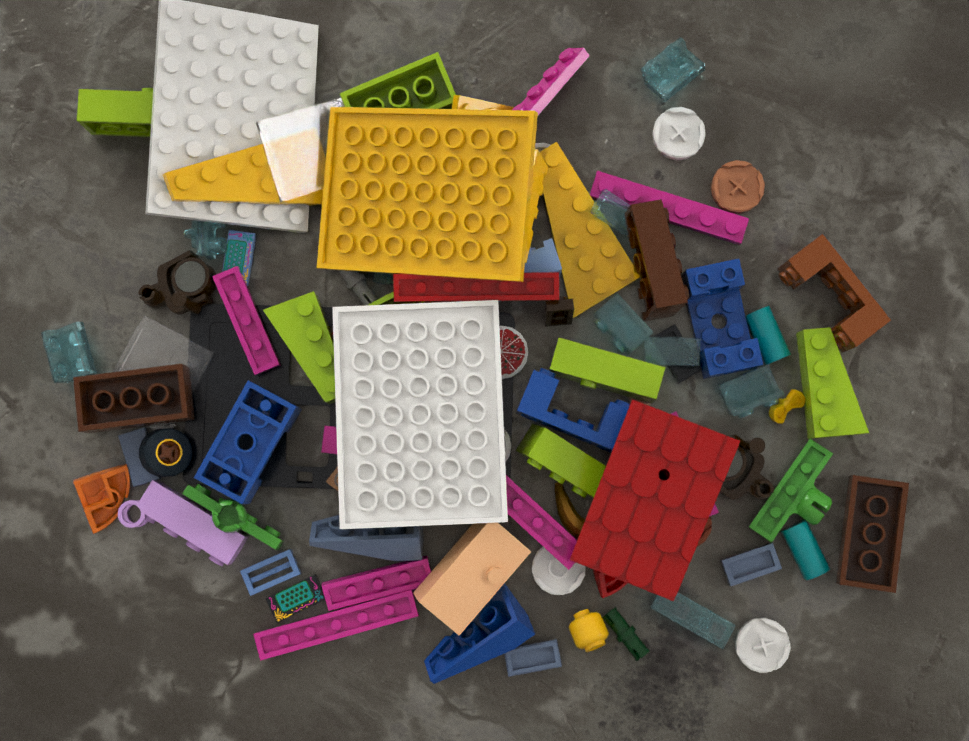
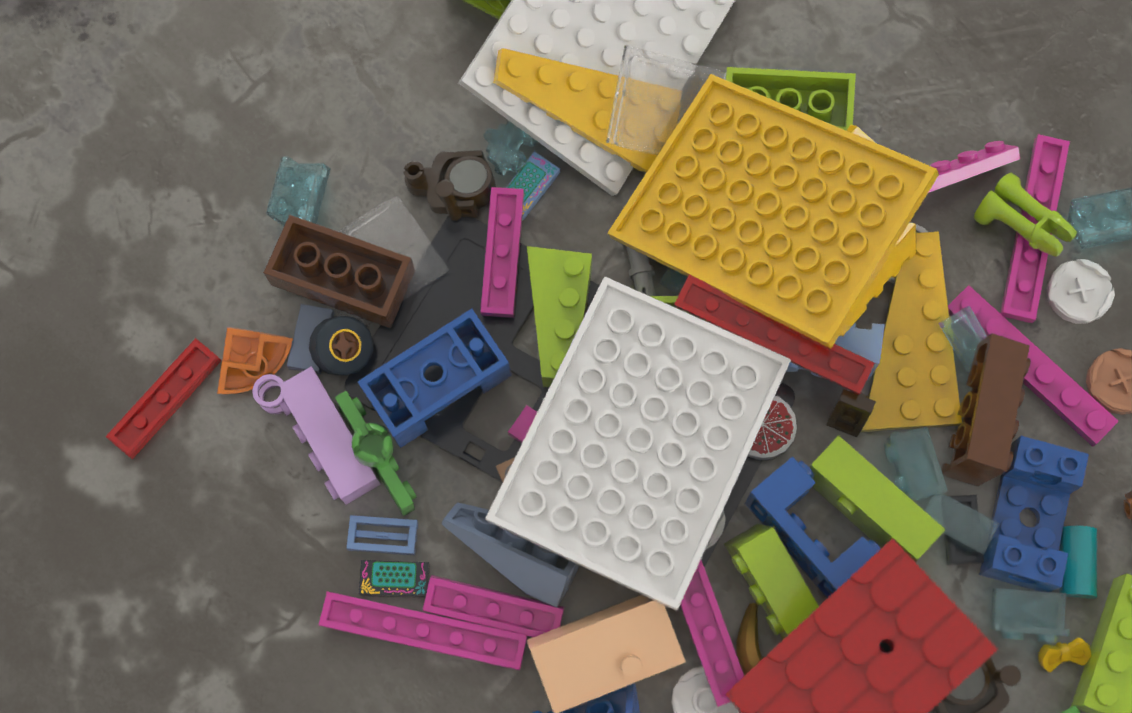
camera: 30 degrees right, 10 degrees down
none -> red tile [105,338,222,459]
none -> lime piece [974,173,1077,257]
none -> dark pink plate [1000,134,1070,323]

